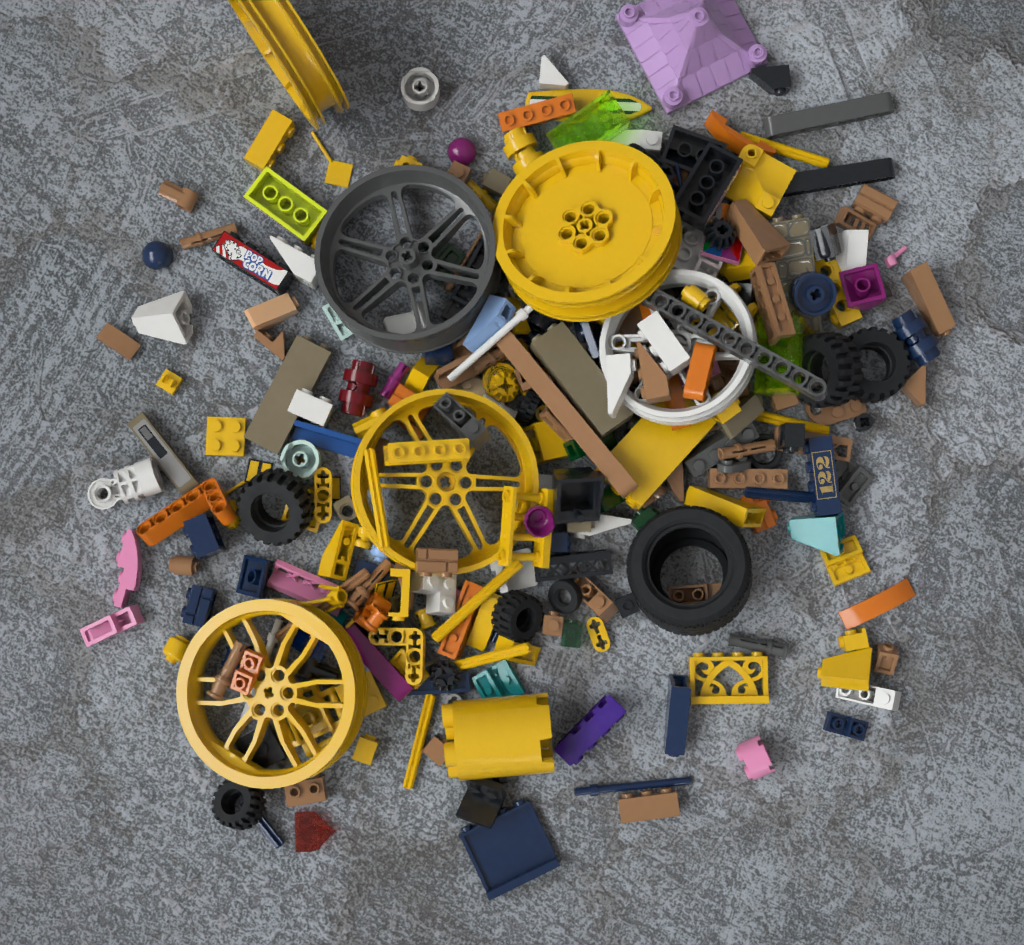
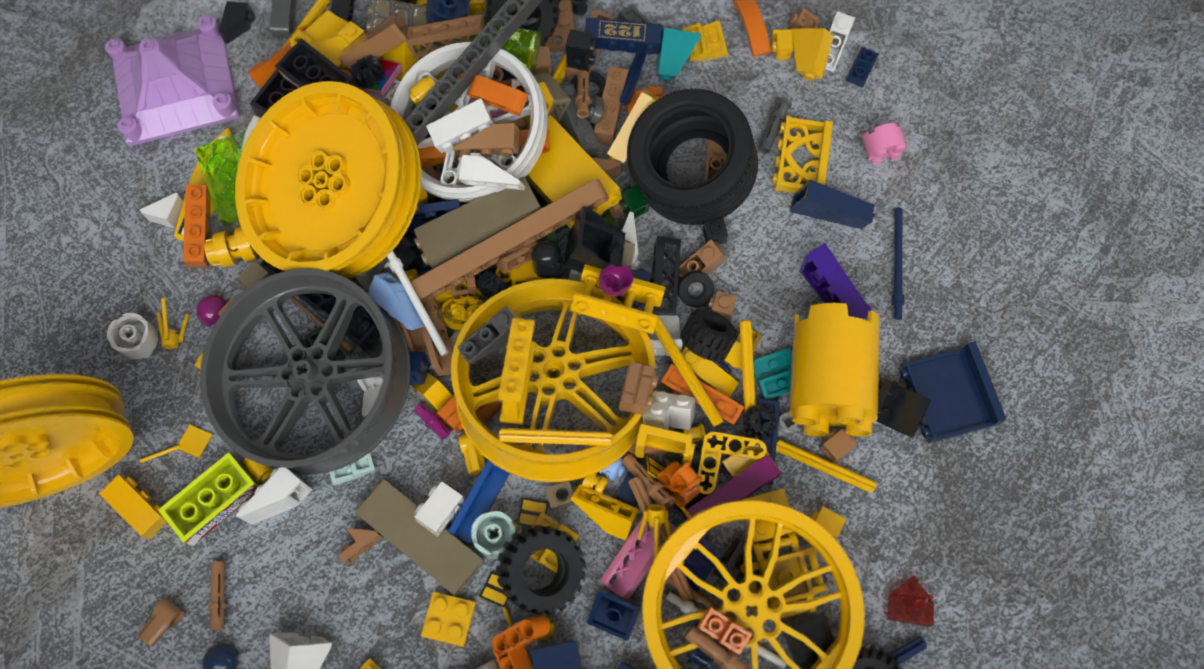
camera: 80 degrees left, 15 degrees down
brick [212,231,294,296] -> none
light nougat slope [244,293,300,333] -> none
medium nougat brick [284,774,328,807] -> none
yellow beam [314,467,333,524] -> none
dark red piece [338,359,379,417] -> none
clear green brick [560,619,583,648] -> none
yellow beam [586,616,610,652] -> none
medium nougat brick [617,787,680,823] -> none
none -> yellow plant [157,298,190,349]
none -> black helmet [531,241,565,278]

